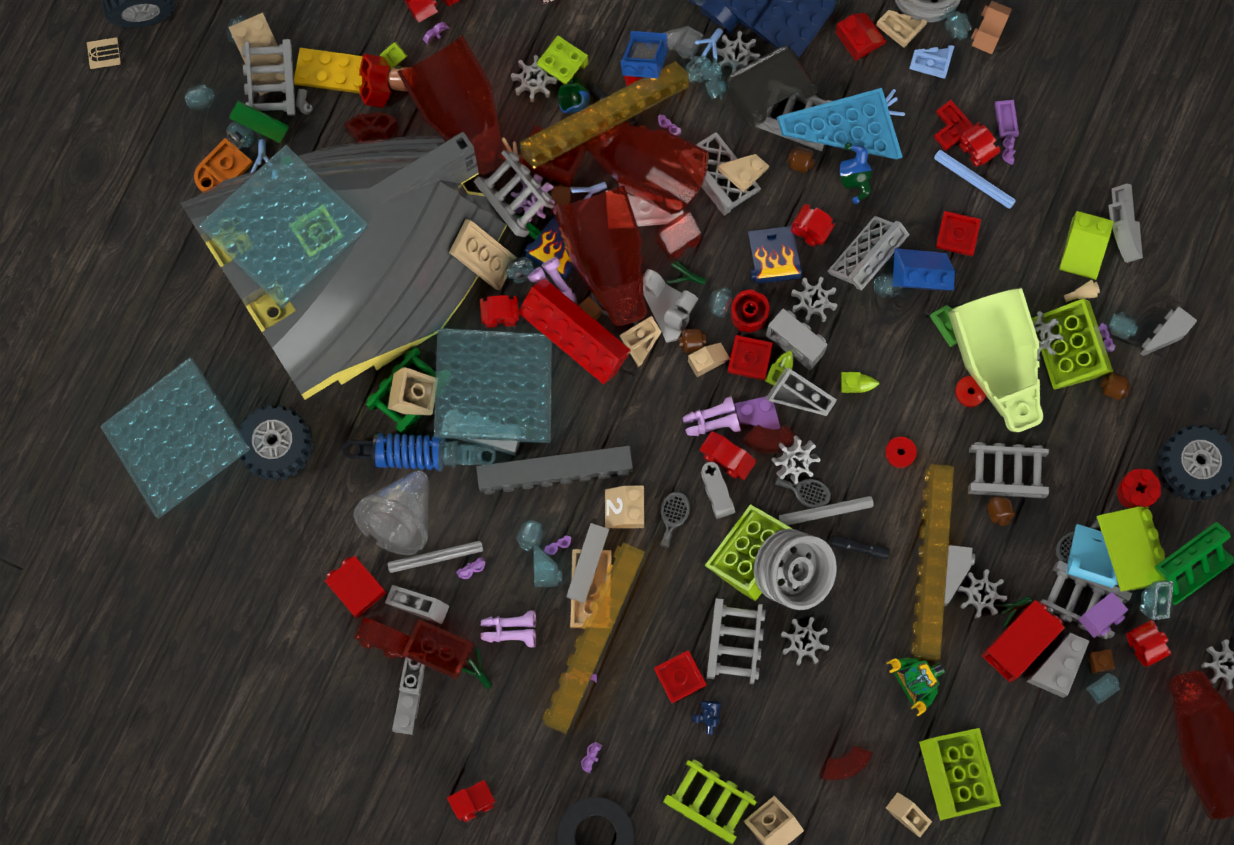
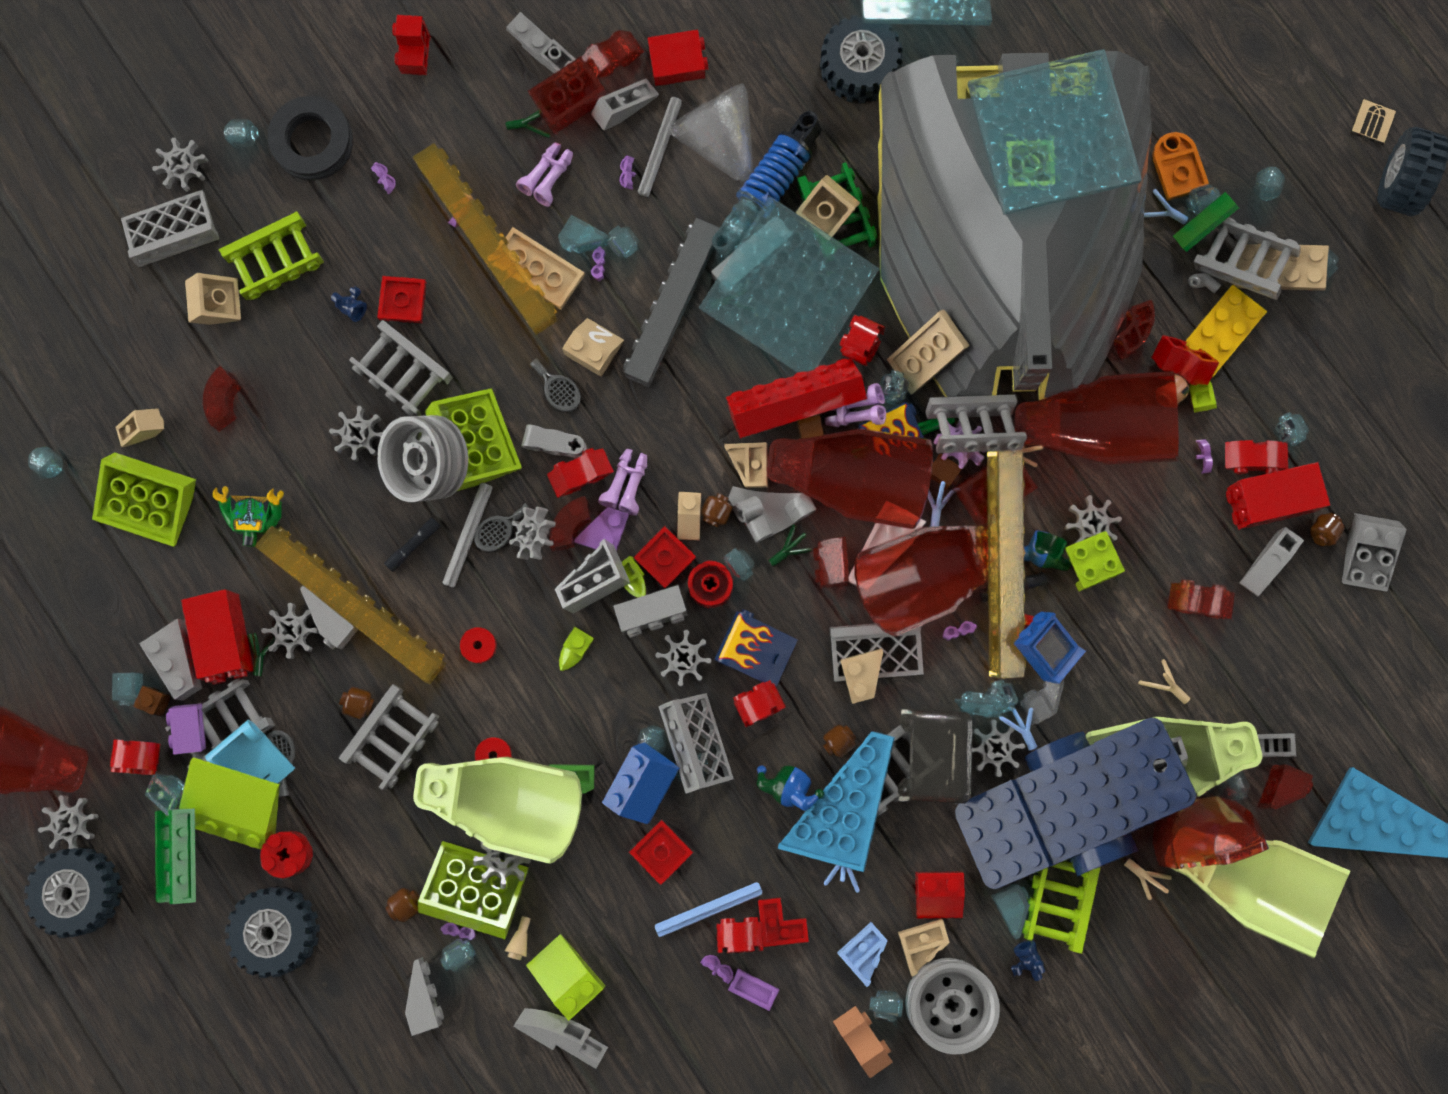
camera: 125 degrees right, 5 degrees up
light grey tile [566,523,609,603] -> none

